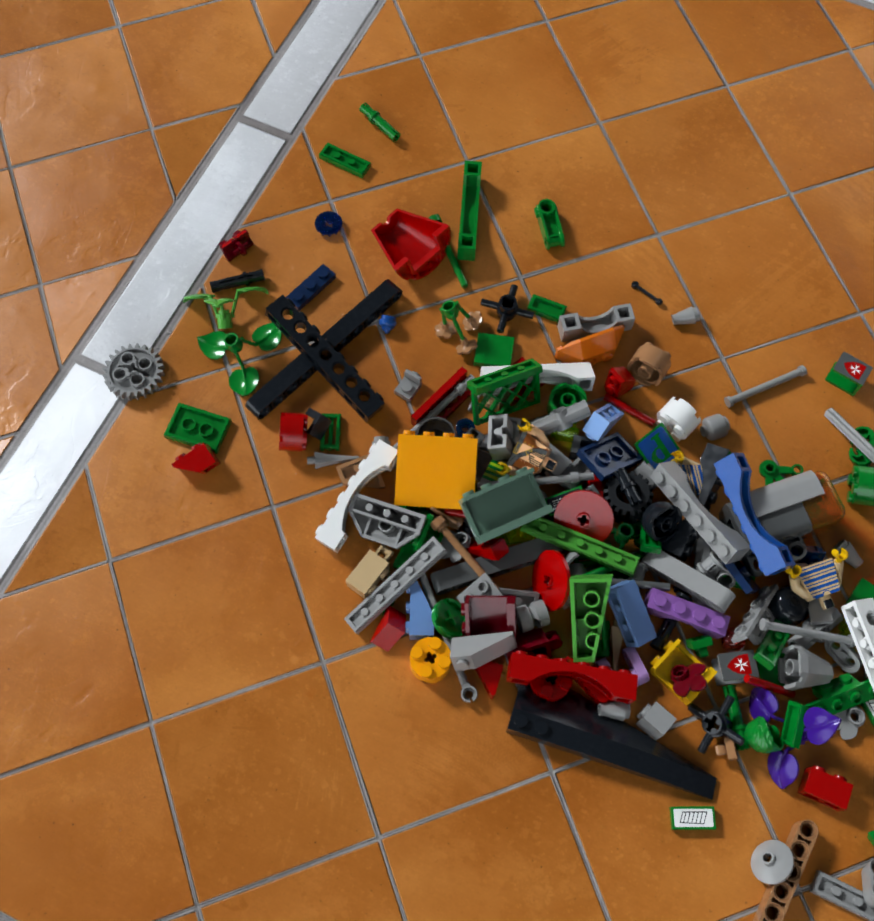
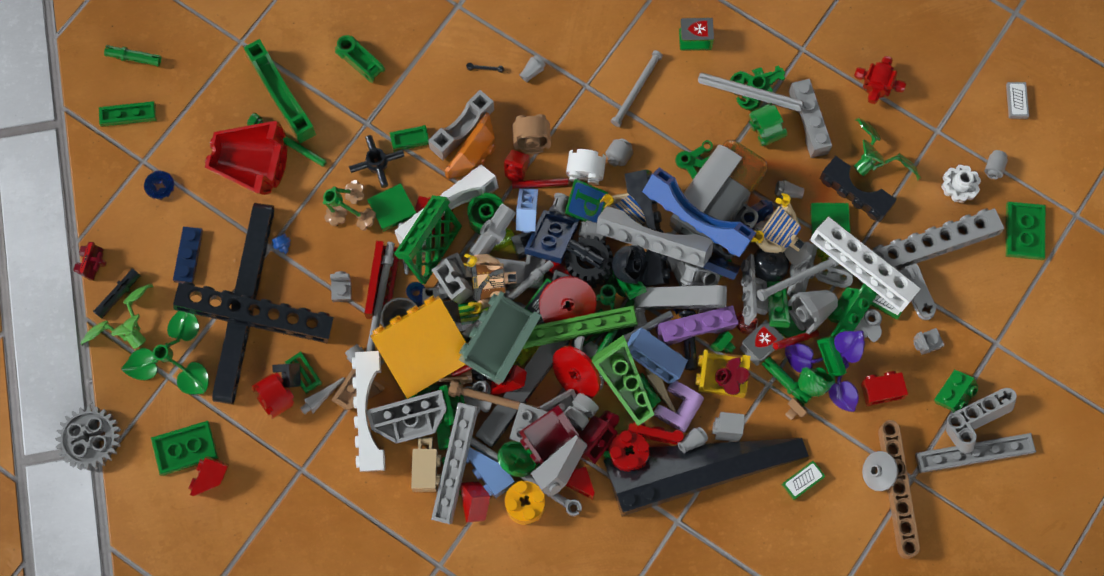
camera: 35 degrees left, 5 degrees up
red arch [506,650,638,704] -> none
black bar [688,695,745,754] -> none
none -> light grey bush [549,193,569,215]

